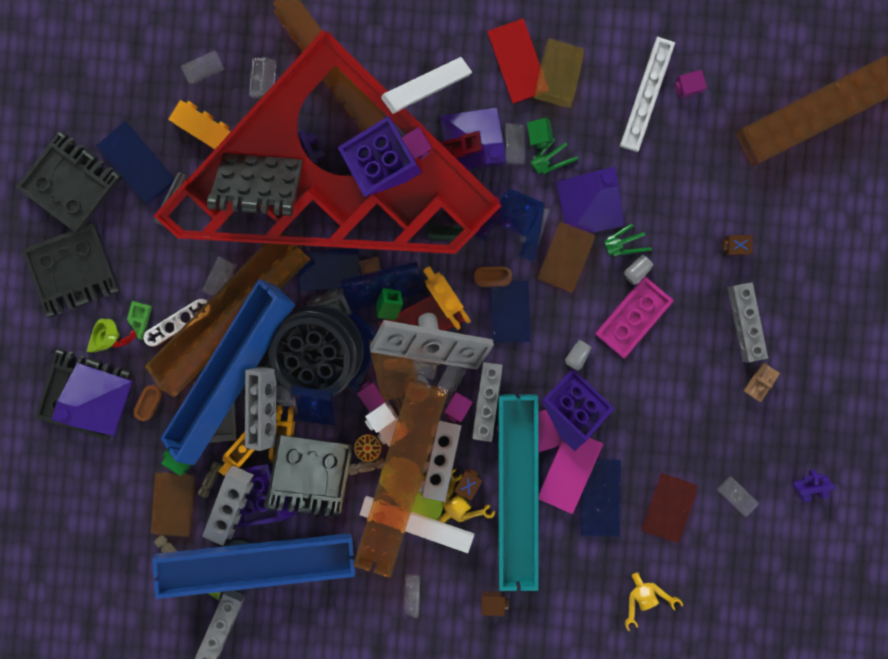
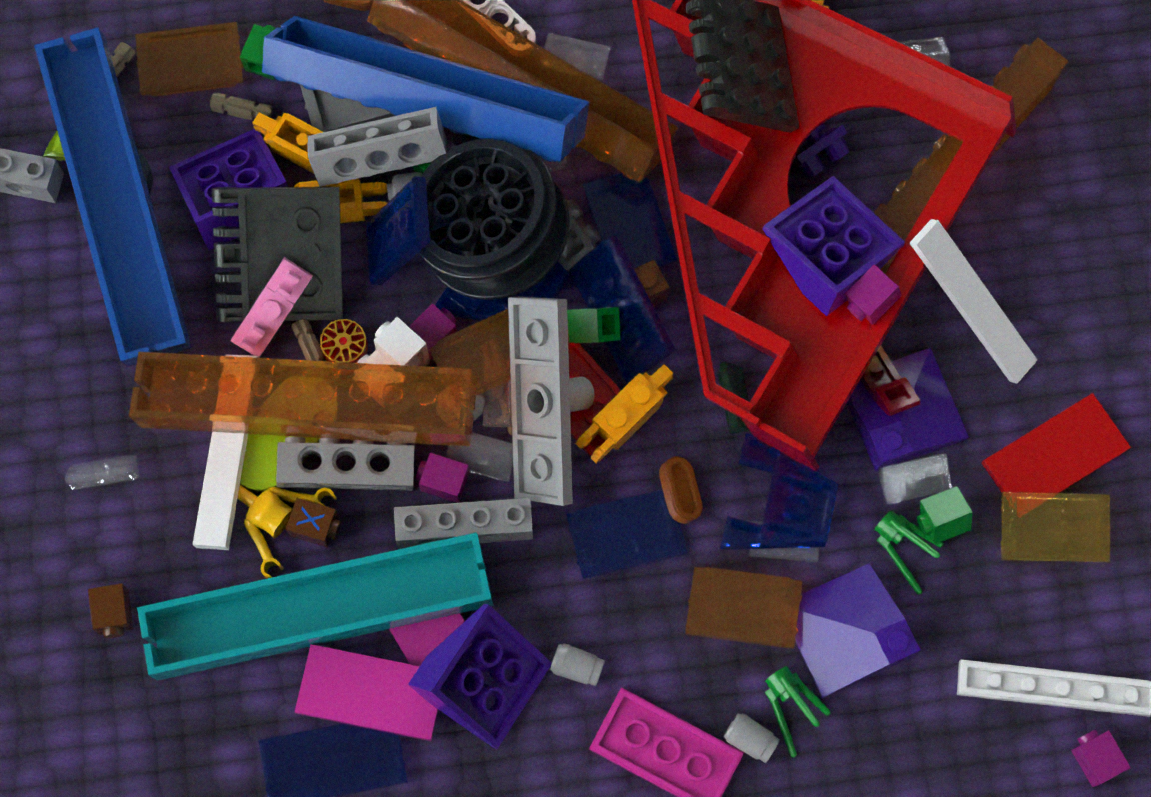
camera: 75 degrees right, 15 degrees down
light grey brick [202,466,254,546] -> none
none -> bright pink plate [231,257,313,357]

